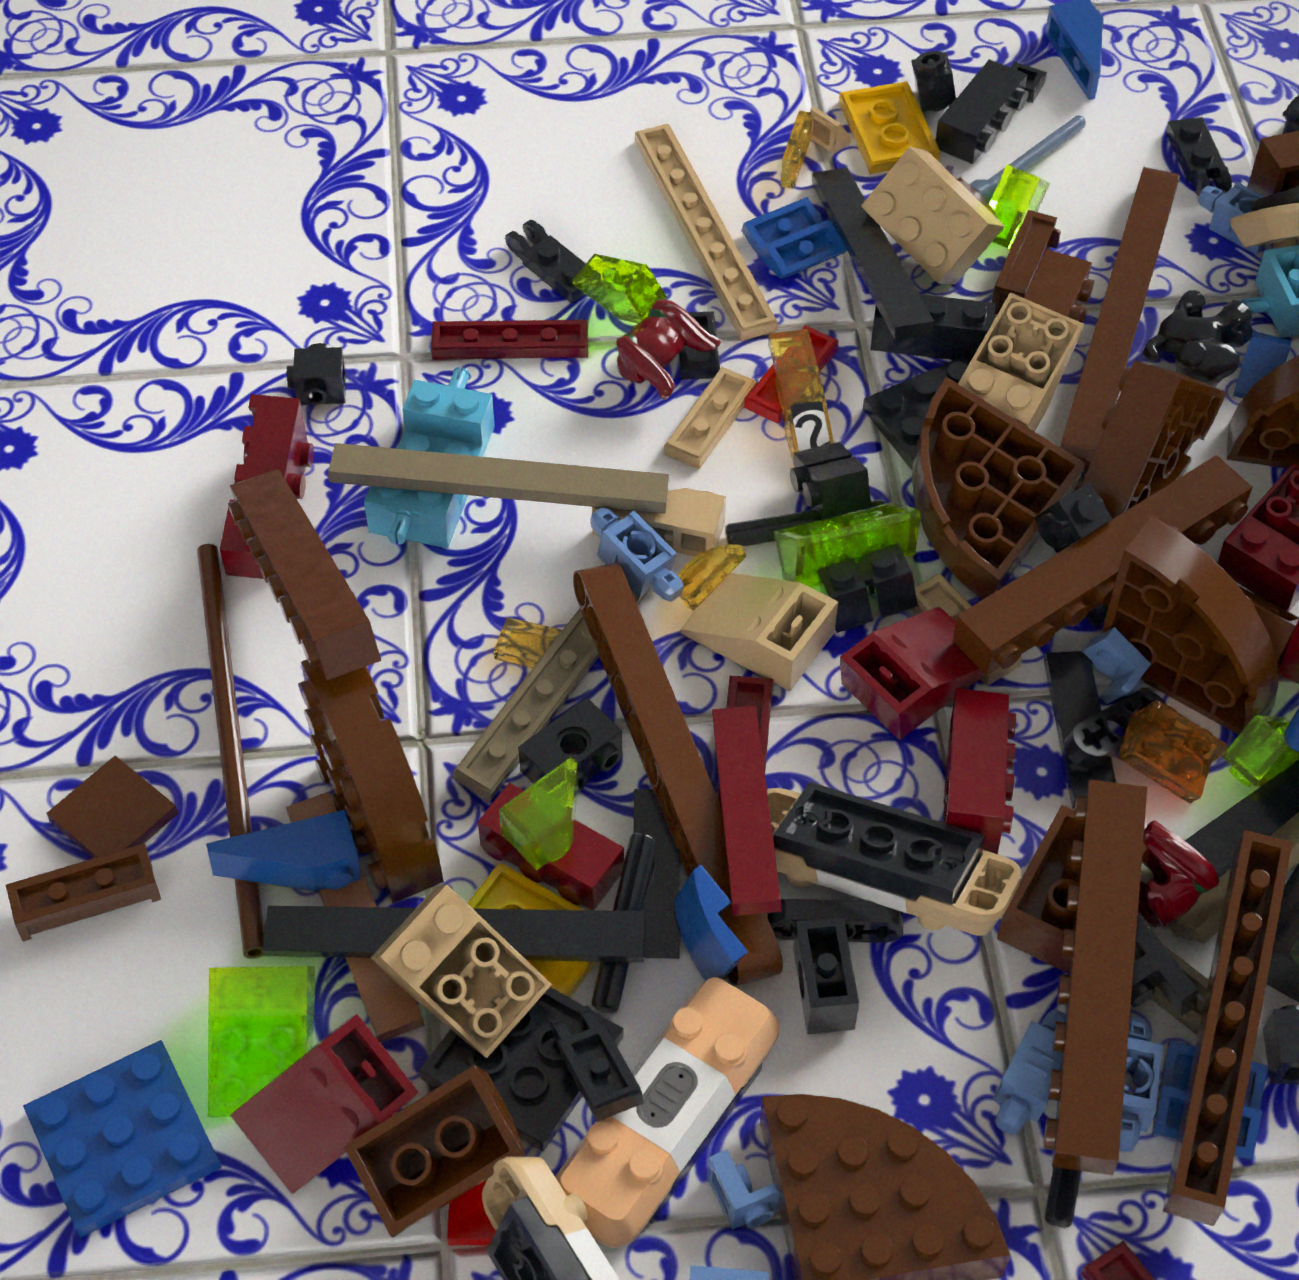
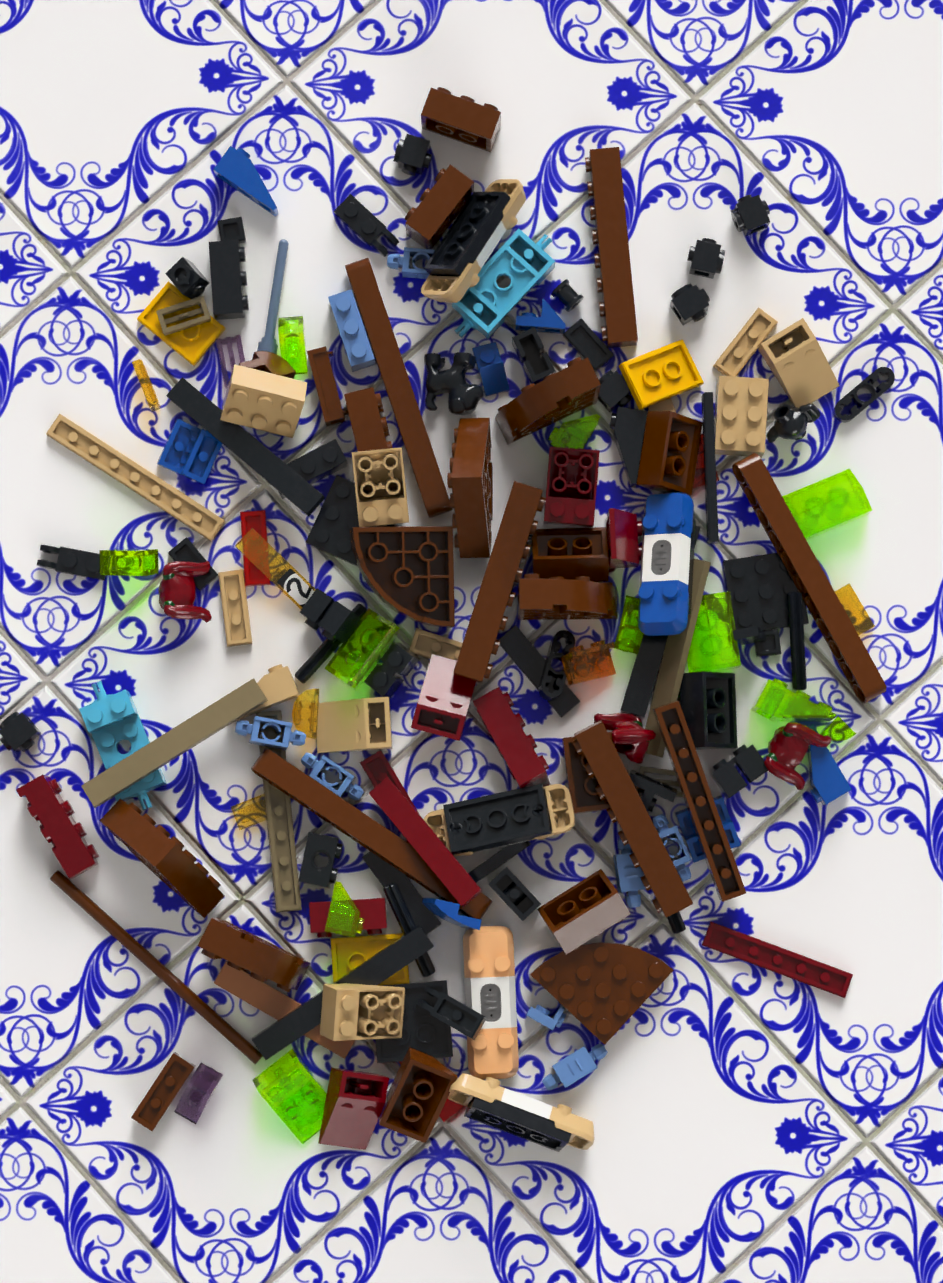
camera: 35 degrees left, 30 degrees up
blue plate [23,1039,222,1238] -> none
reddish brown tile [46,755,179,858] -> none
blue slope [206,810,361,891] -> none
reddish brown brick [228,469,382,680] -> none
dark red tile [431,320,588,359] -> none
tan slope [808,107,851,154] -> none
black brick [1034,483,1112,554] -> none
medium blue bracket [1082,627,1151,704] -> none
none -> reddish brown brick [99,798,225,918]
none -> dark tan tile [156,296,212,336]
none -> clear purple slope [174,1062,223,1124]
none -> medium blue piece [301,753,364,801]
none -> medium blue brick [328,289,376,372]
none -> reddish brown brick [537,869,631,955]

